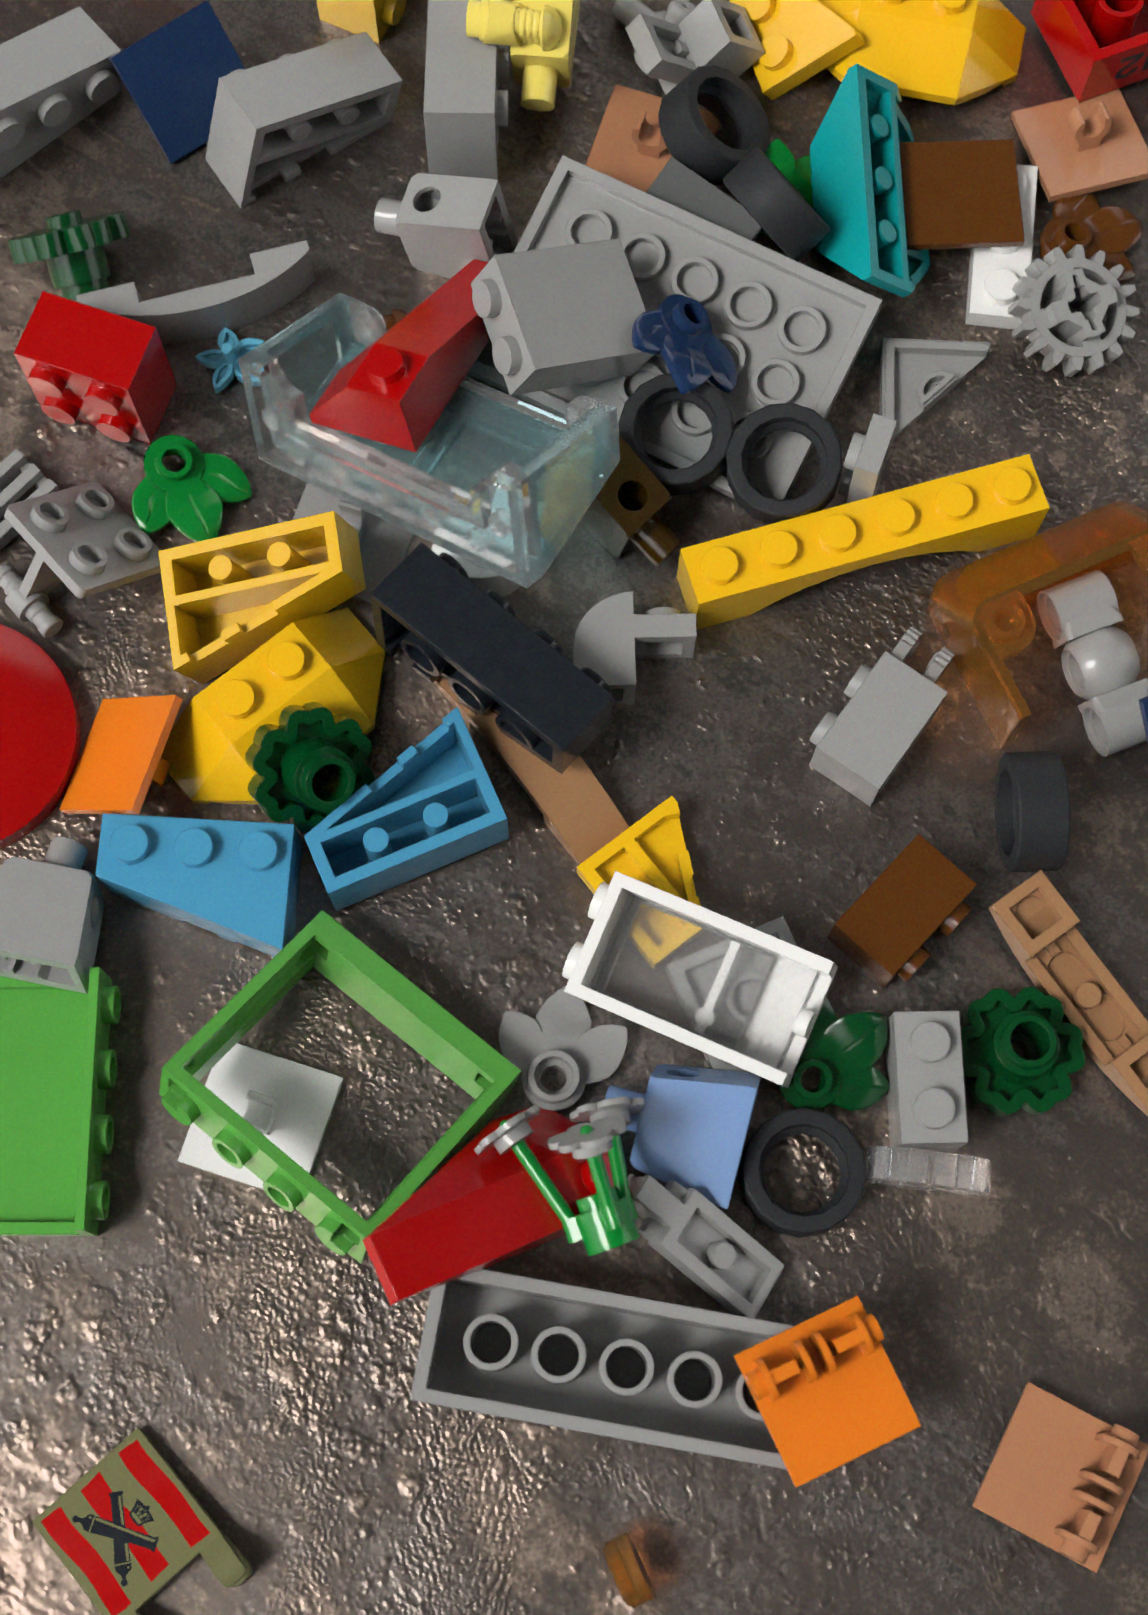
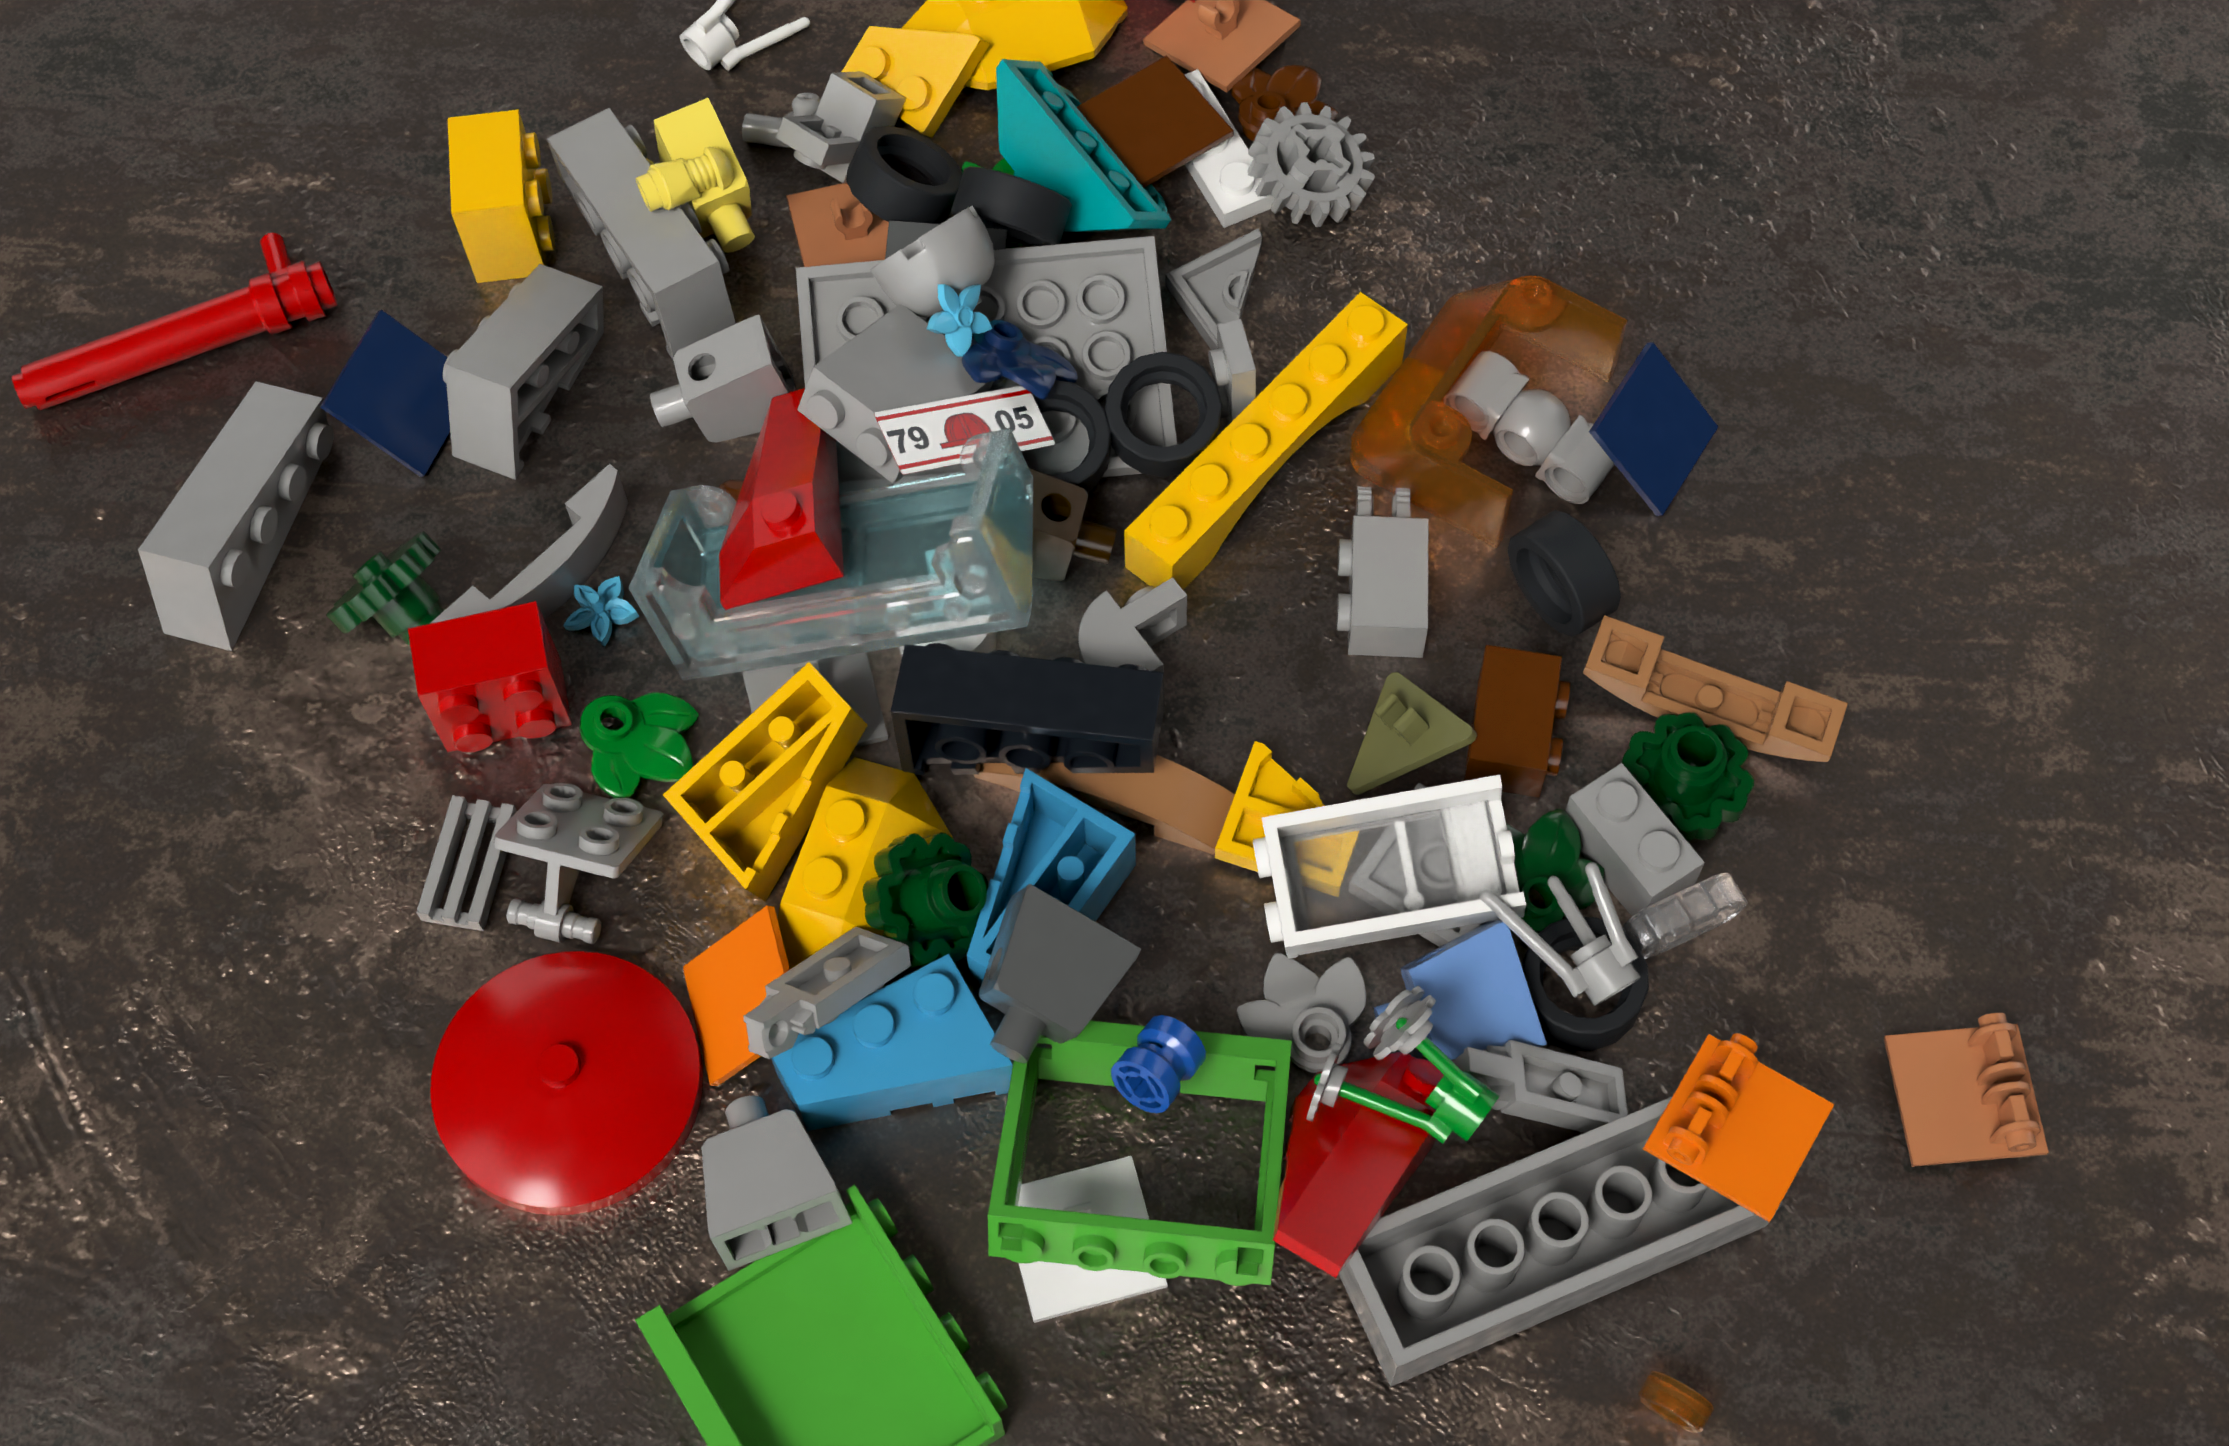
camera: 30 degrees left, 10 degrees down
none -> light grey hinge [744,927,911,1059]
none -> light grey cylinder [870,206,995,318]
none -> white sticker [874,386,1055,475]
none -> medium azure plant [927,284,992,357]
none -> dark grey torso [979,884,1141,1063]
none -> blue wheel [1111,1015,1206,1114]
none -> olive piece [1347,672,1477,795]
none -> light grey plant [1480,862,1641,1006]

